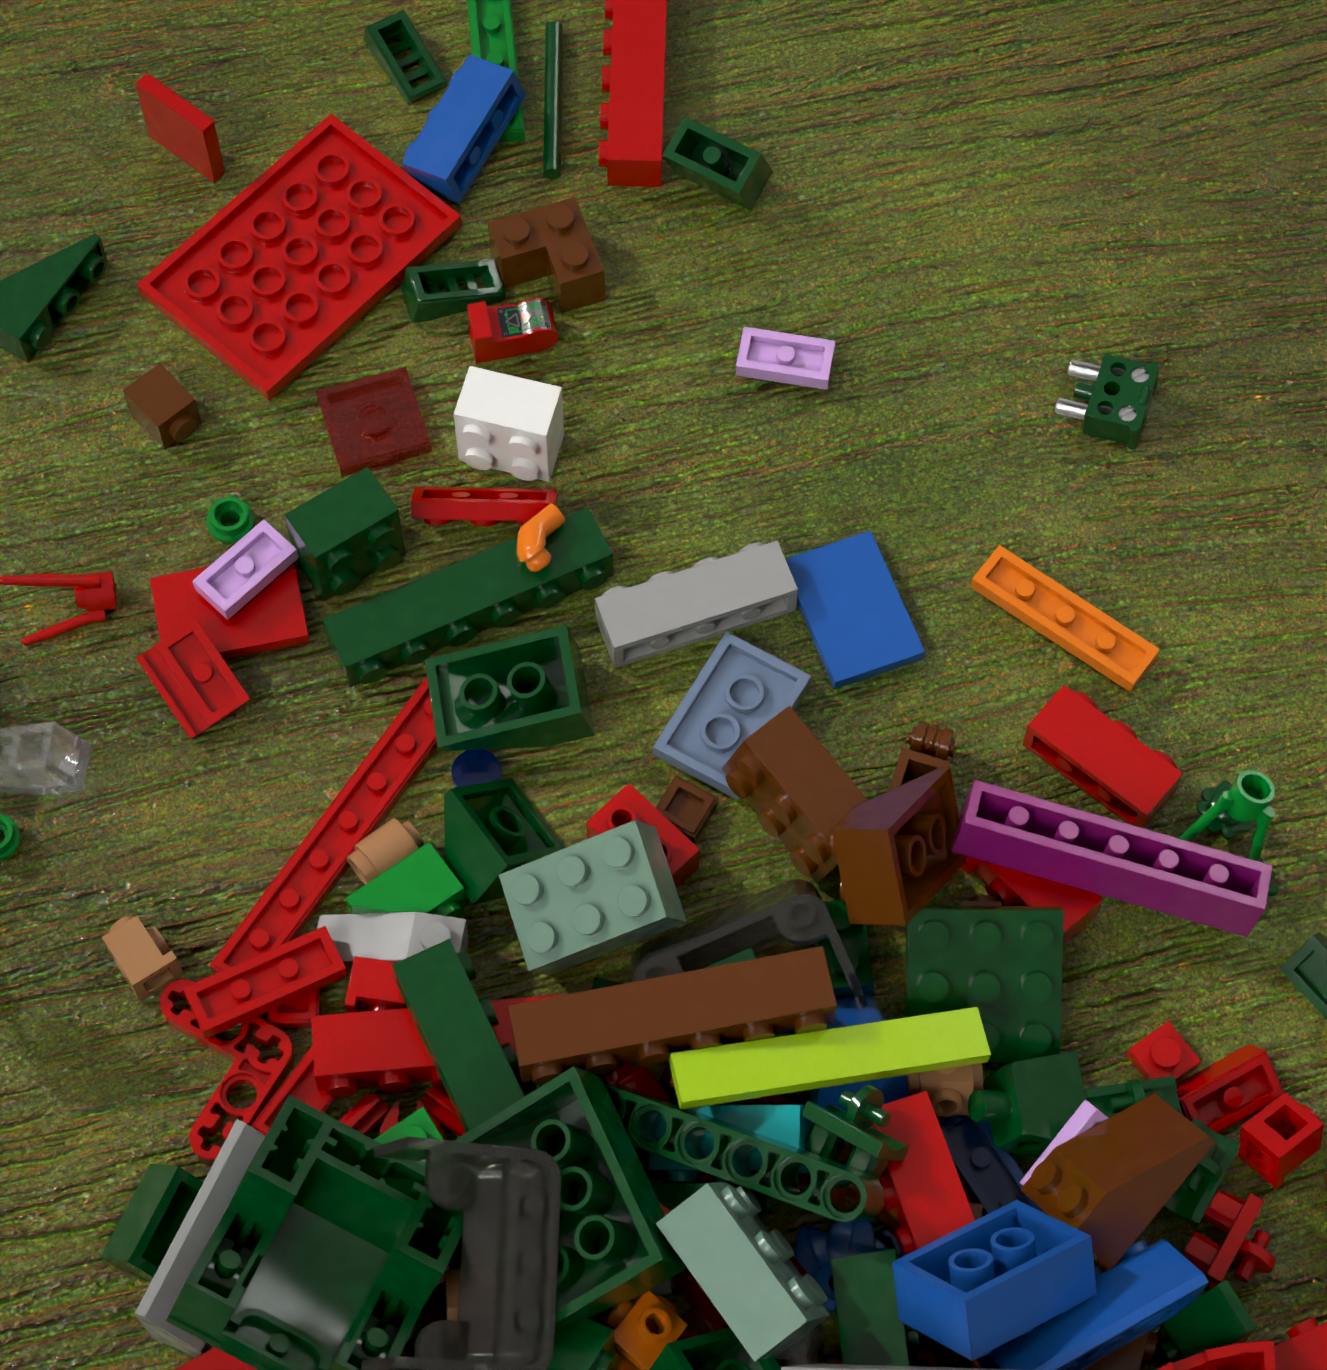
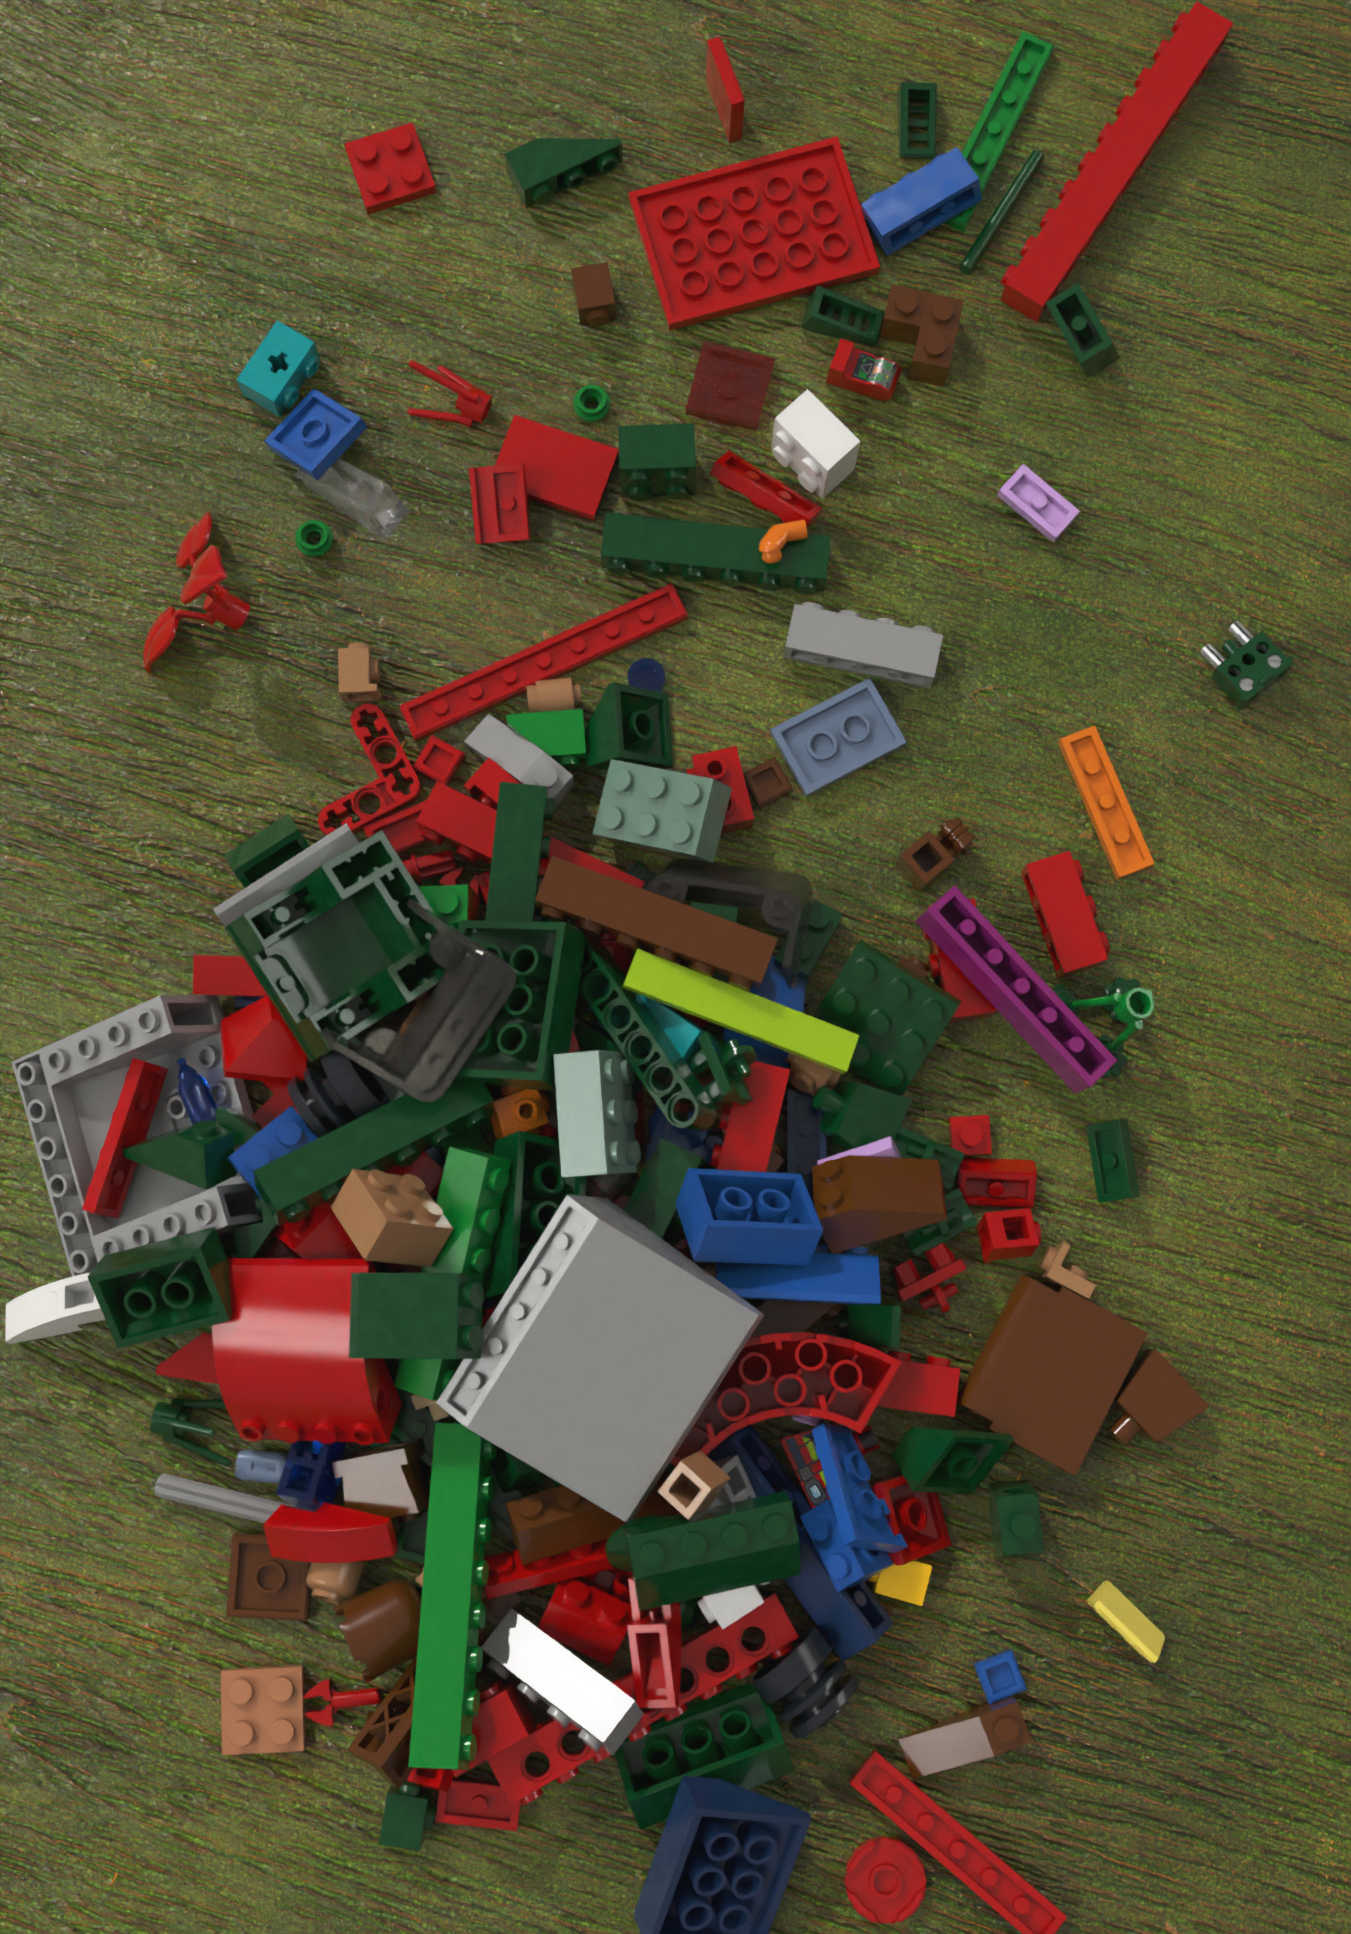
camera: 30 degrees right, 15 degrees up
red plate [183,926,347,1039] -> none
lavender plate [192,519,299,620] -> none
dark green slope [425,625,595,751] -> none
reddish brown brick [722,705,868,884] -> none
blue tile [786,530,925,689] -> none
reddish brown slope [830,767,966,926] -> none

